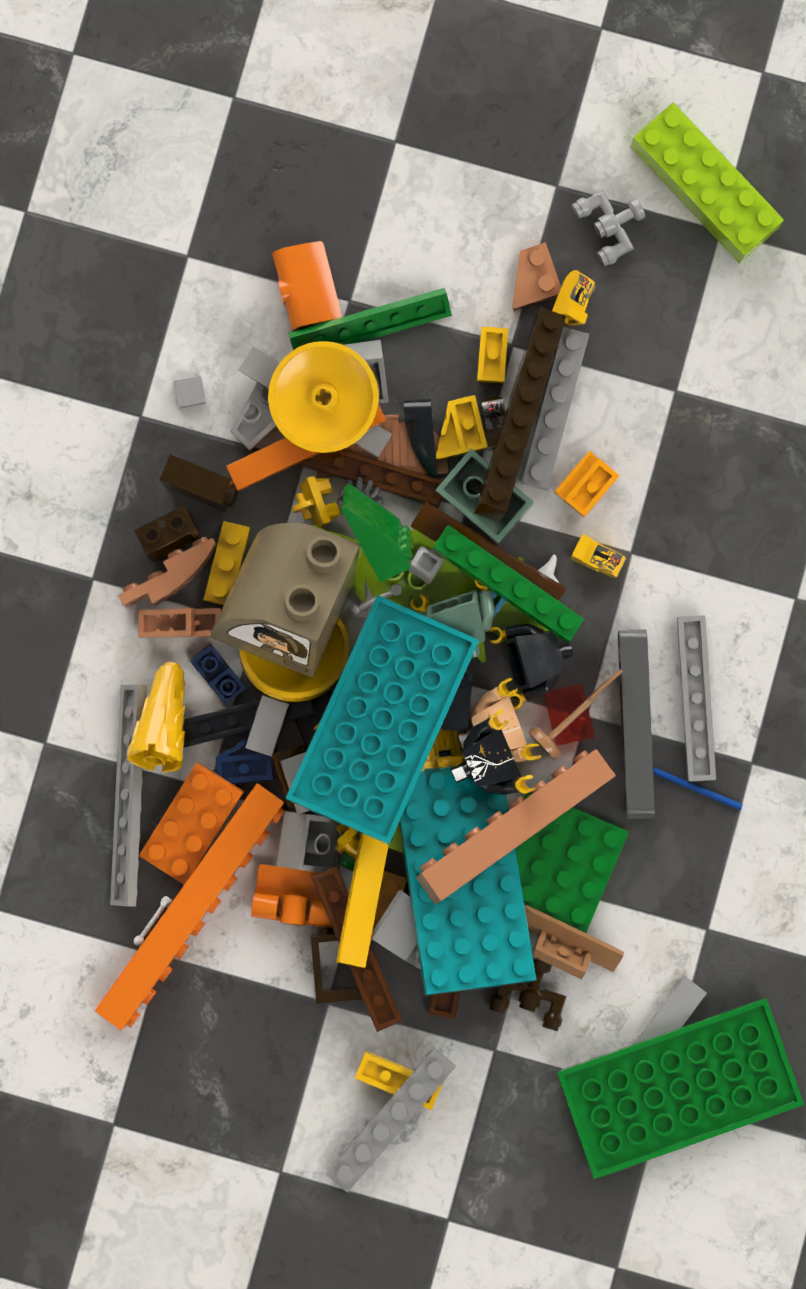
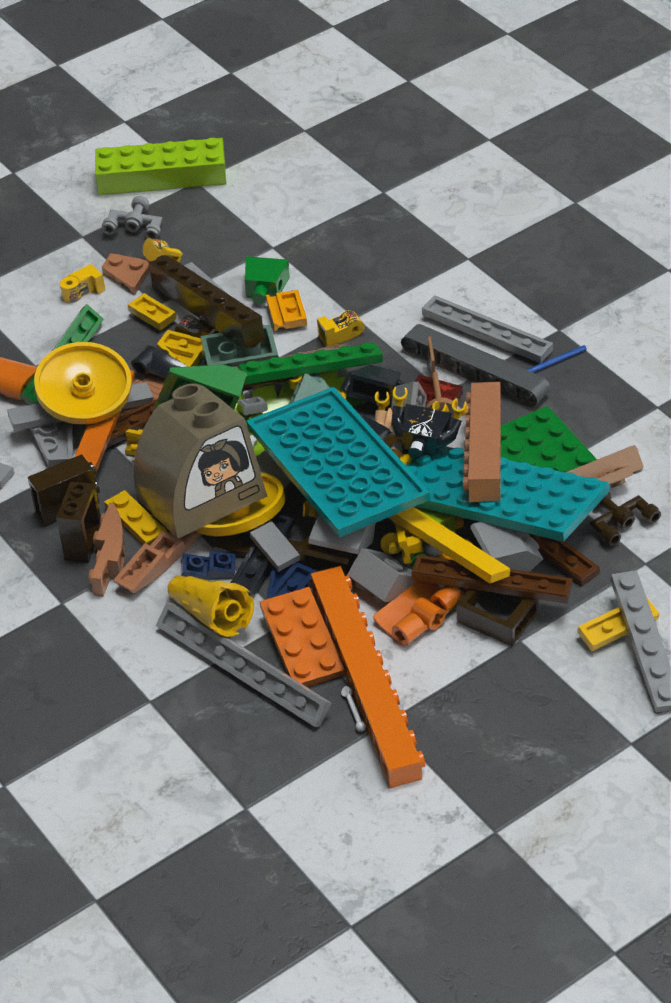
camera: 50 degrees left, 40 degrees down
none -> yellow leg [60,264,106,303]
none -> green torso [245,256,290,304]
none -> light grey slope [391,382,427,409]

